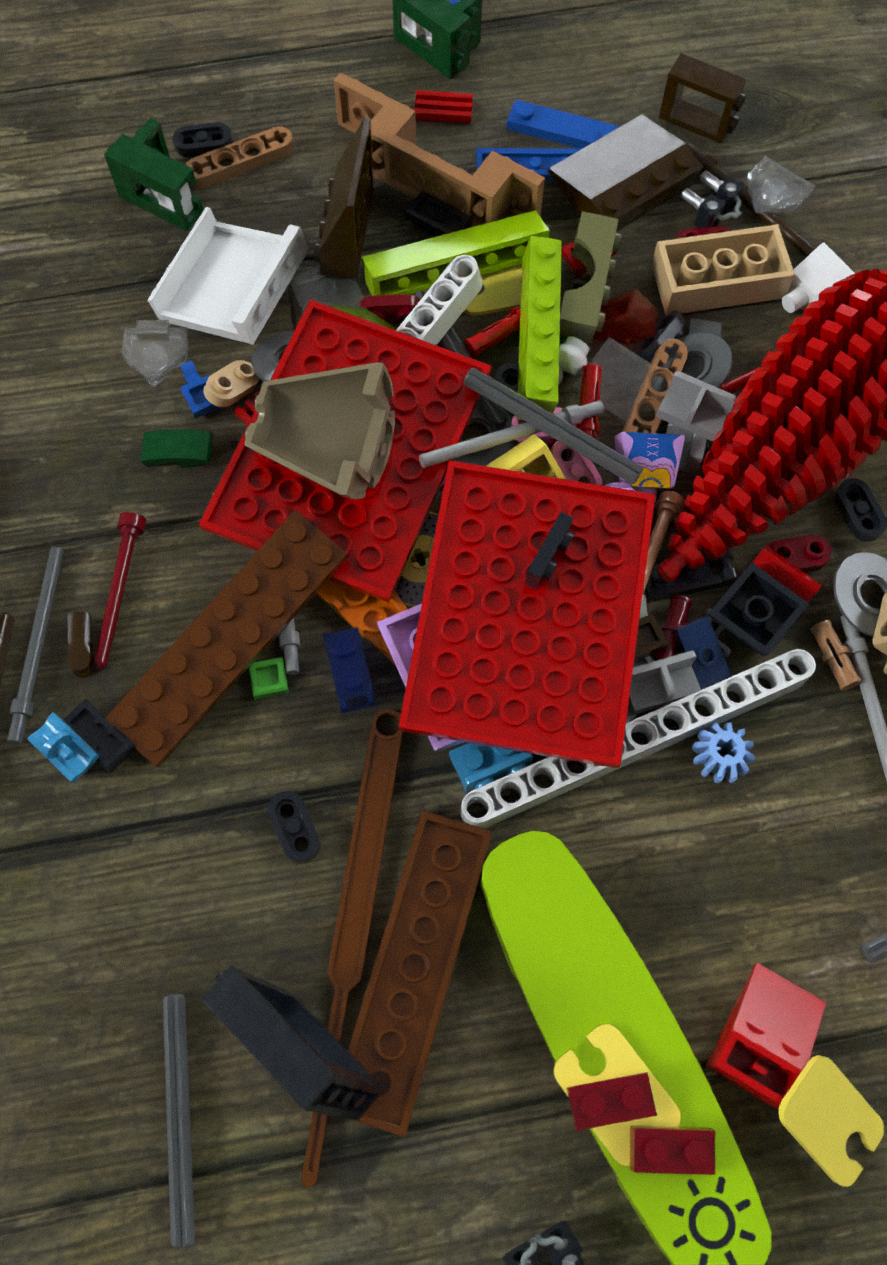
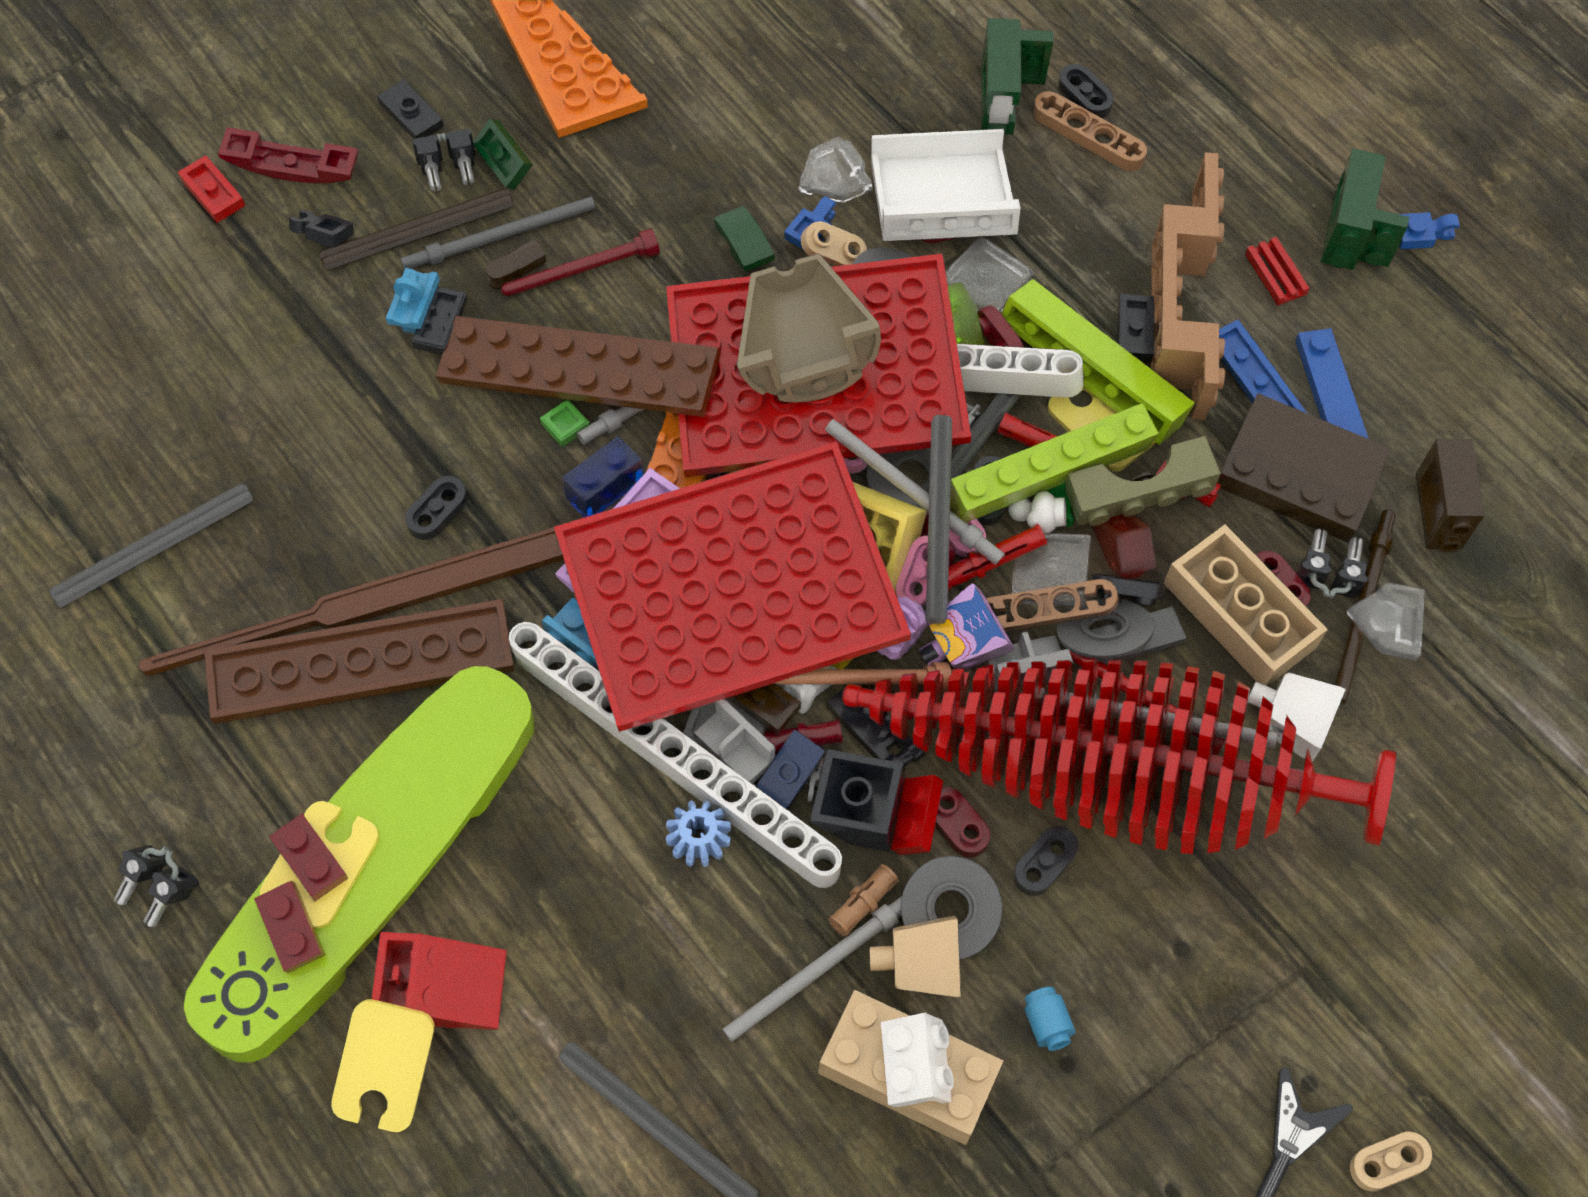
camera: 60 degrees right, 5 degrees down
black window [201,966,385,1121] -> none
dark brown slope [314,117,374,279] -> none
black plate [524,512,575,590] -> none
light grey panel [656,371,737,441] -> none

